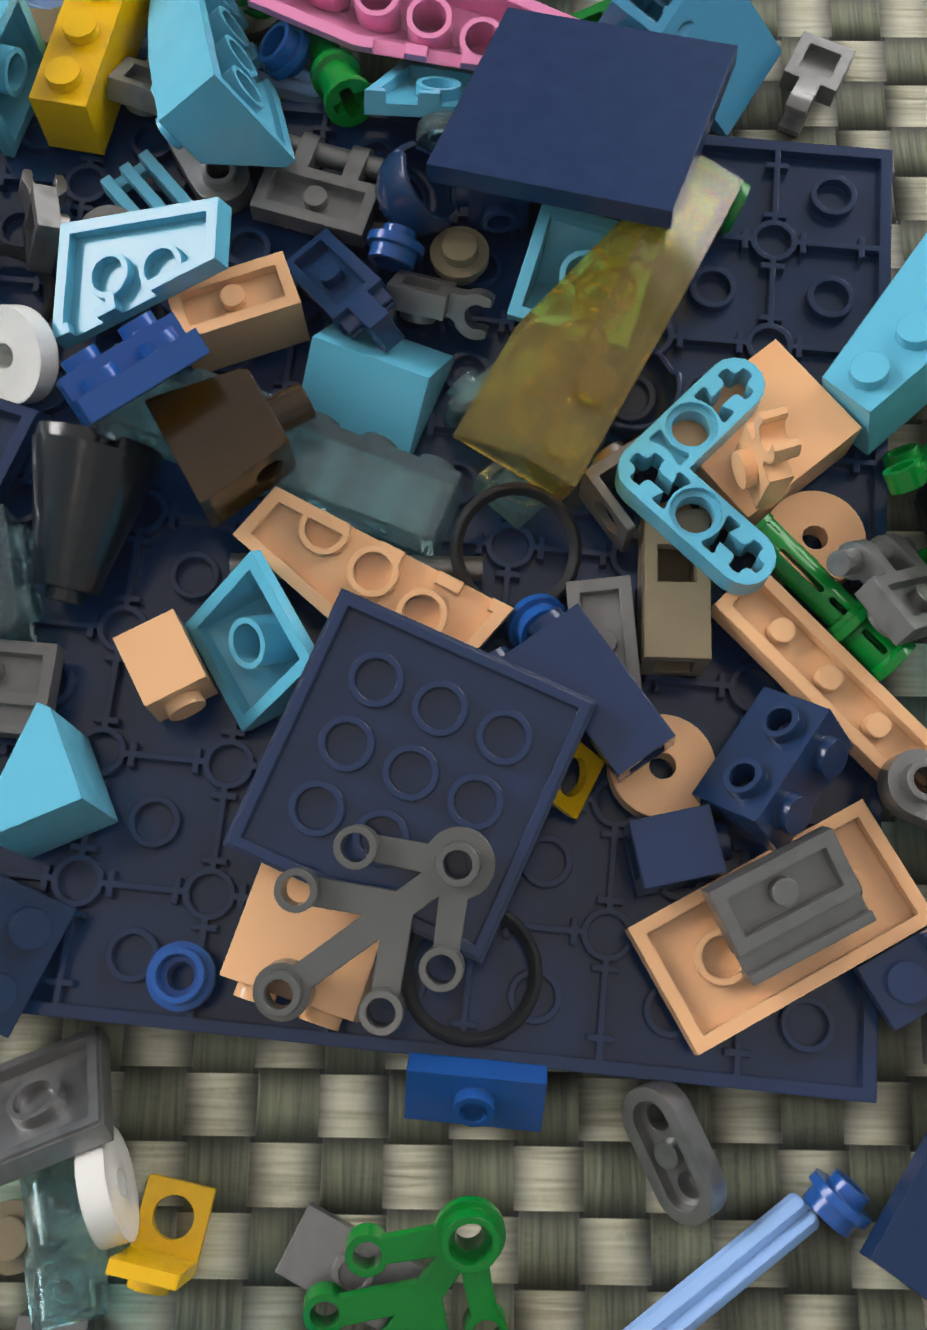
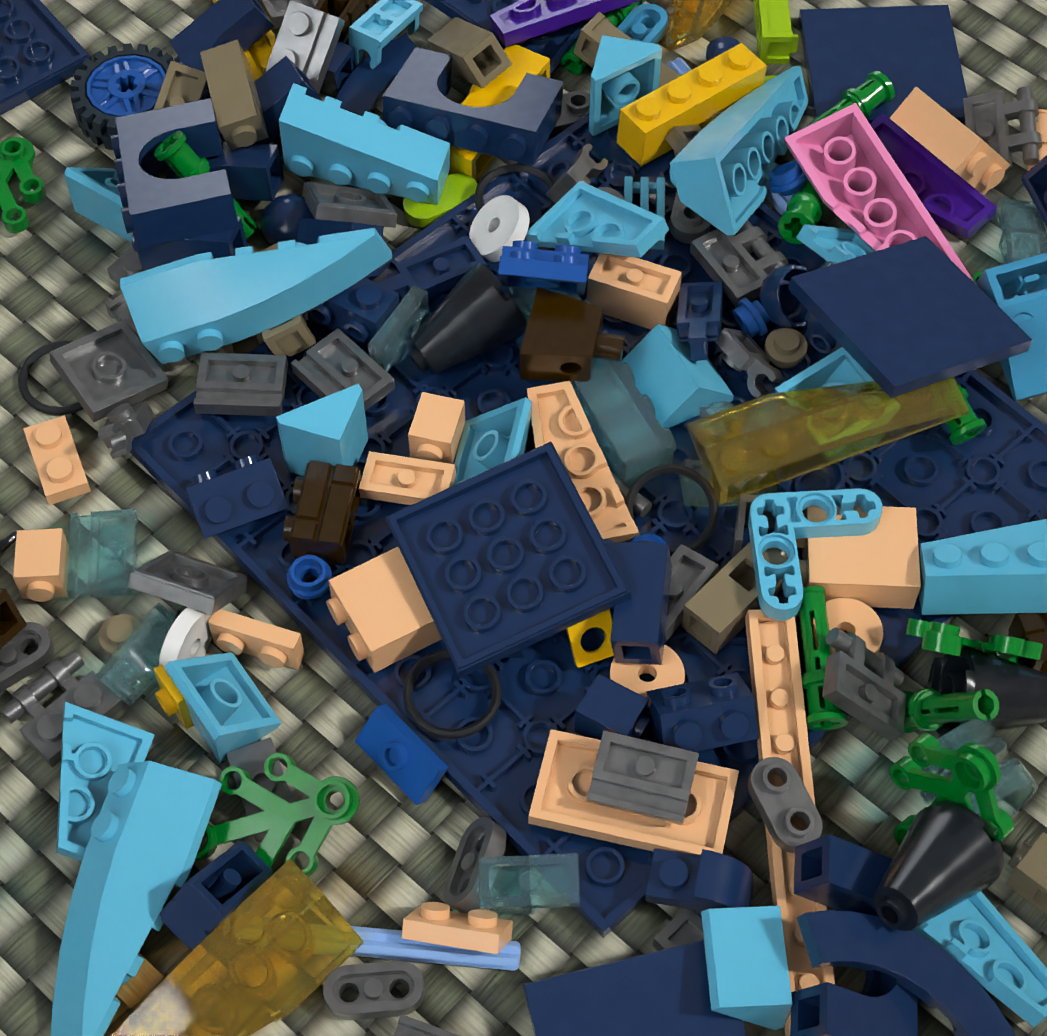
camera: 40 degrees right, 15 degrees down
dark grey plant [253,824,496,1036] -> none
light nougat plate [731,405,802,509] -> none
blue plate [803,1168,872,1238] -> none
none -> medium azure slope [165,652,282,764]
none -> light nougat plate [208,609,305,670]
none -> dark brown brick [283,461,361,566]
none -> light nougat plate [359,451,456,505]
none -> light nougat plate [402,902,513,954]
none -> clear light blue slope [479,853,581,915]

